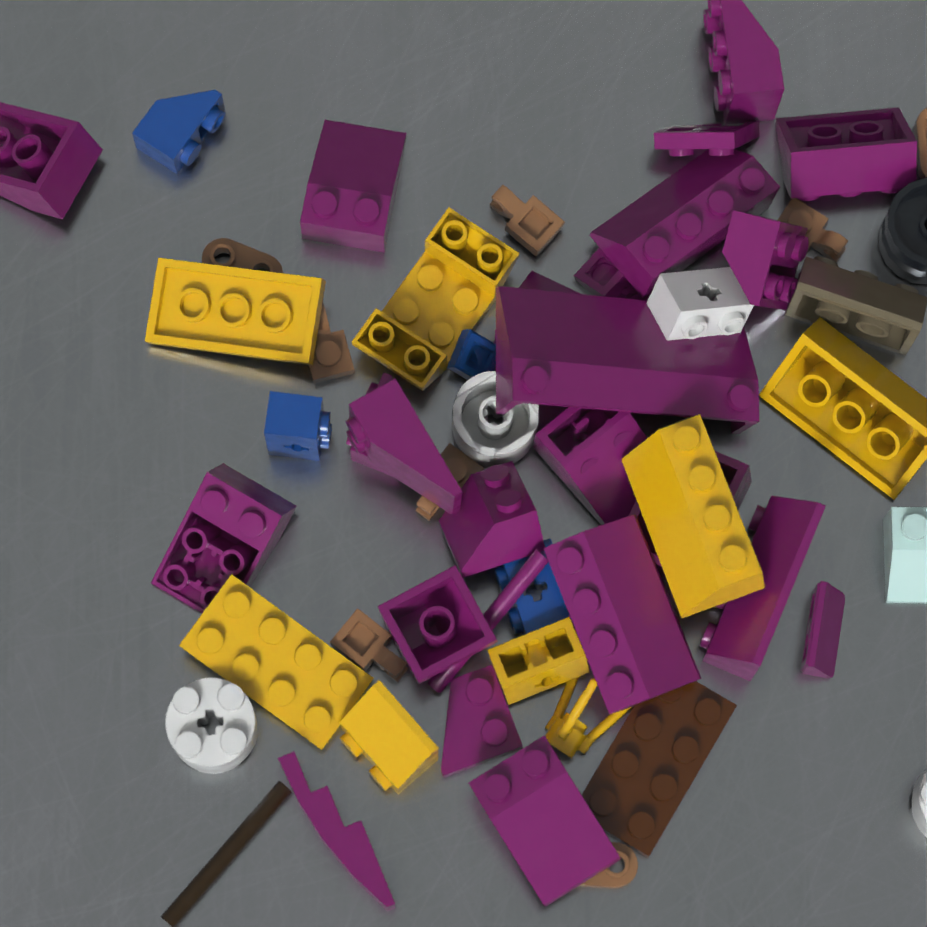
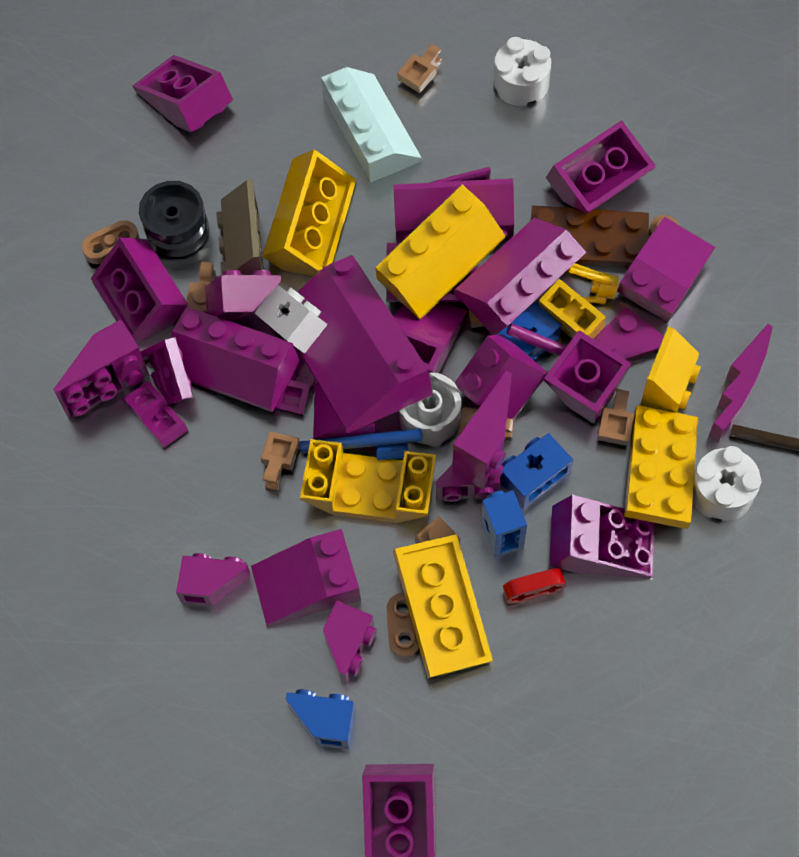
camera: 110 degrees left, 10 degrees down
none -> magenta slope [124,381,188,448]
none -> magenta slope [176,553,250,606]
none -> blue bar [299,429,423,453]
none -> magenta slope [323,601,377,684]
none -> blue brick [500,432,574,509]
none -> red beam [502,568,566,604]
none -> magenta slope [546,120,657,214]

